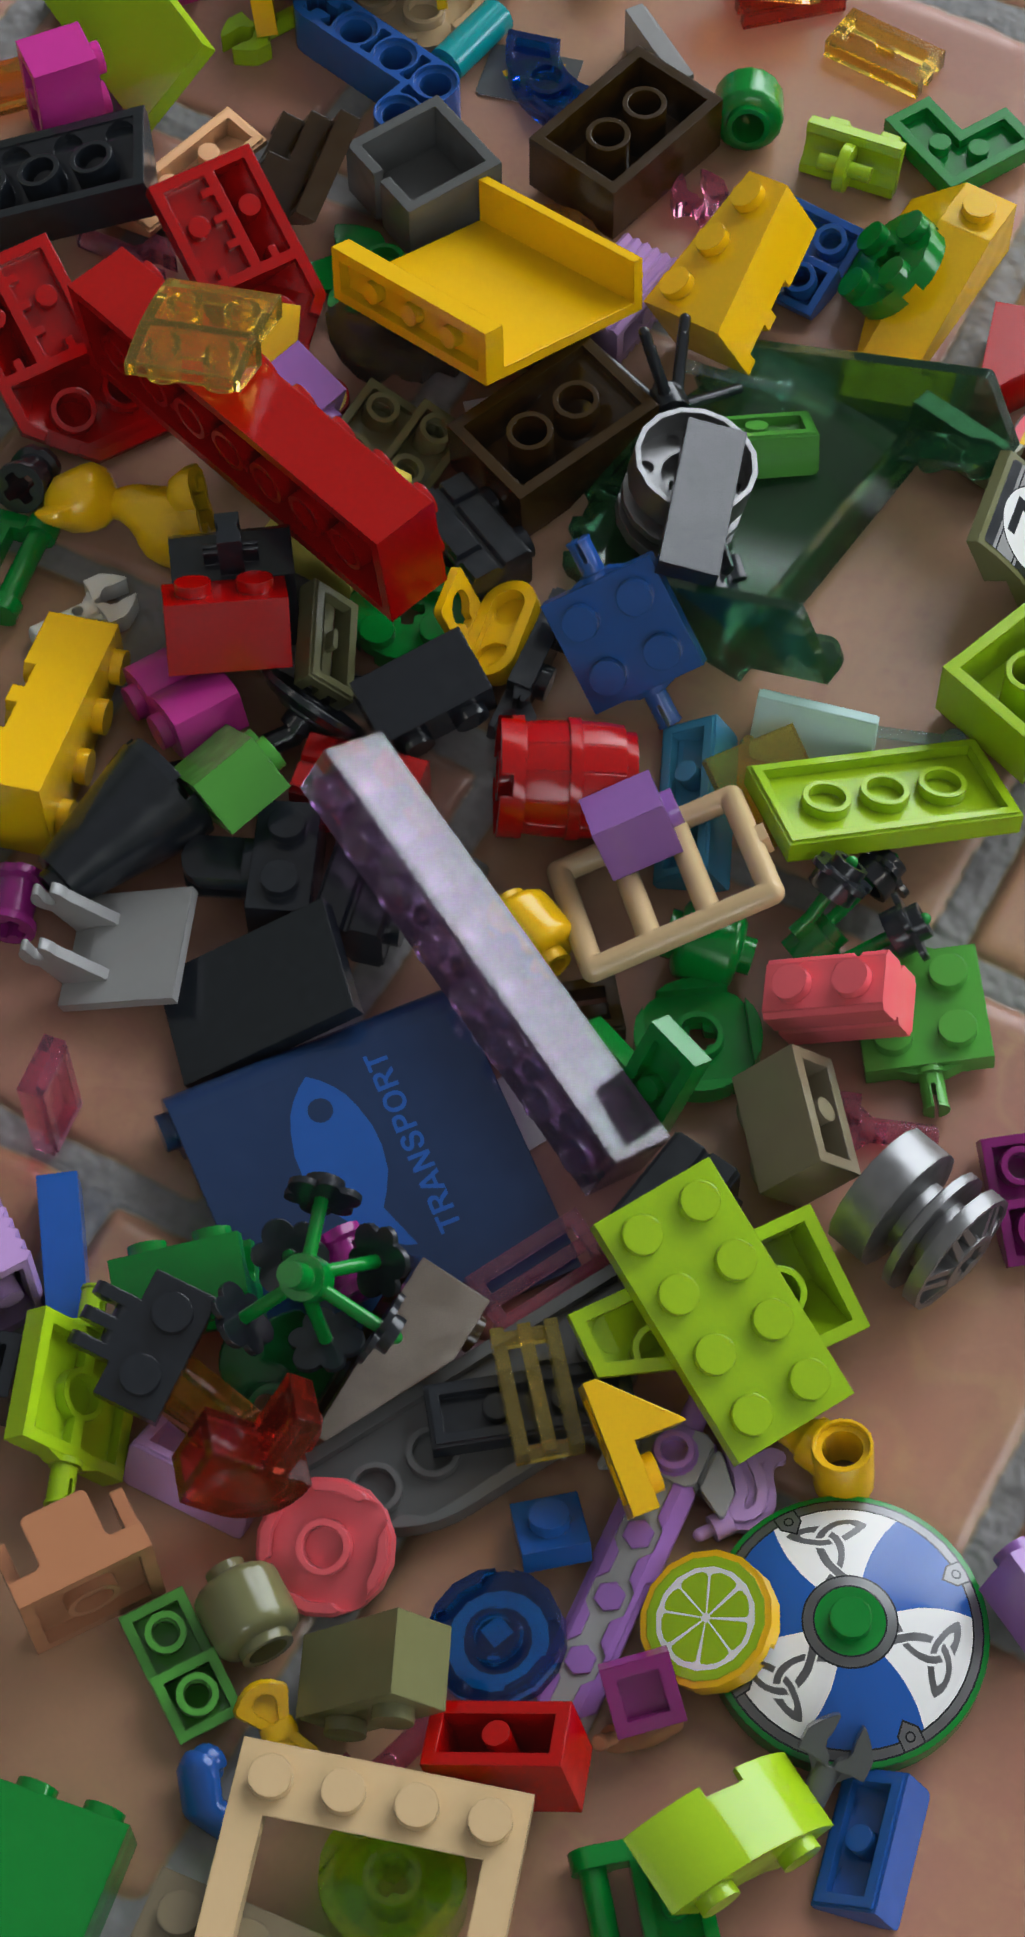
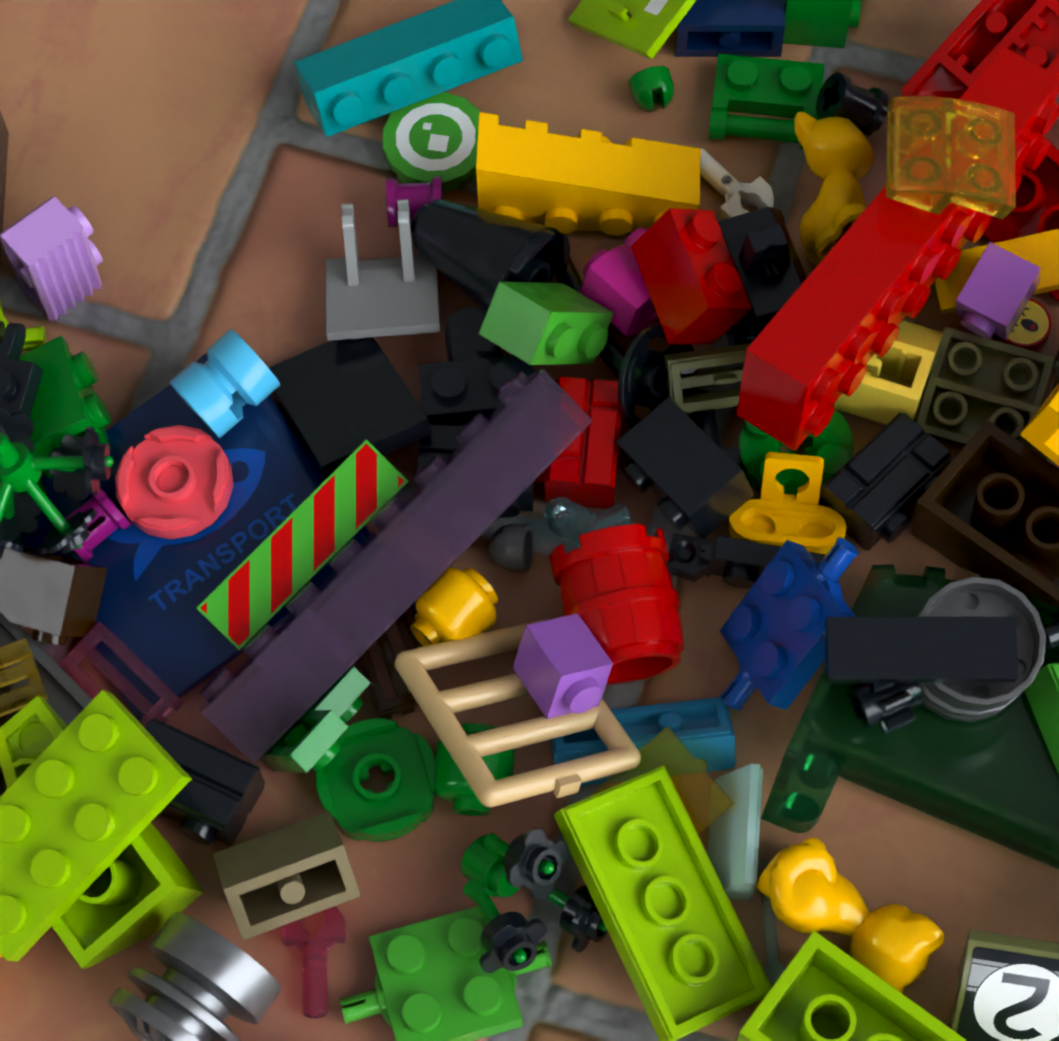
camera: 80 degrees right, 5 degrees up
clear pink tile [16,1034,83,1156] -> none
blue piece [36,1171,90,1318] -> none
coral brick [762,949,916,1045] -> none
none -> coral tile [115,425,234,540]
none -> medium azure wheel [169,328,281,439]
none -> tile [196,439,408,651]
none -> clear light blue arm [544,497,633,546]
none -> yellow animal [756,836,944,993]

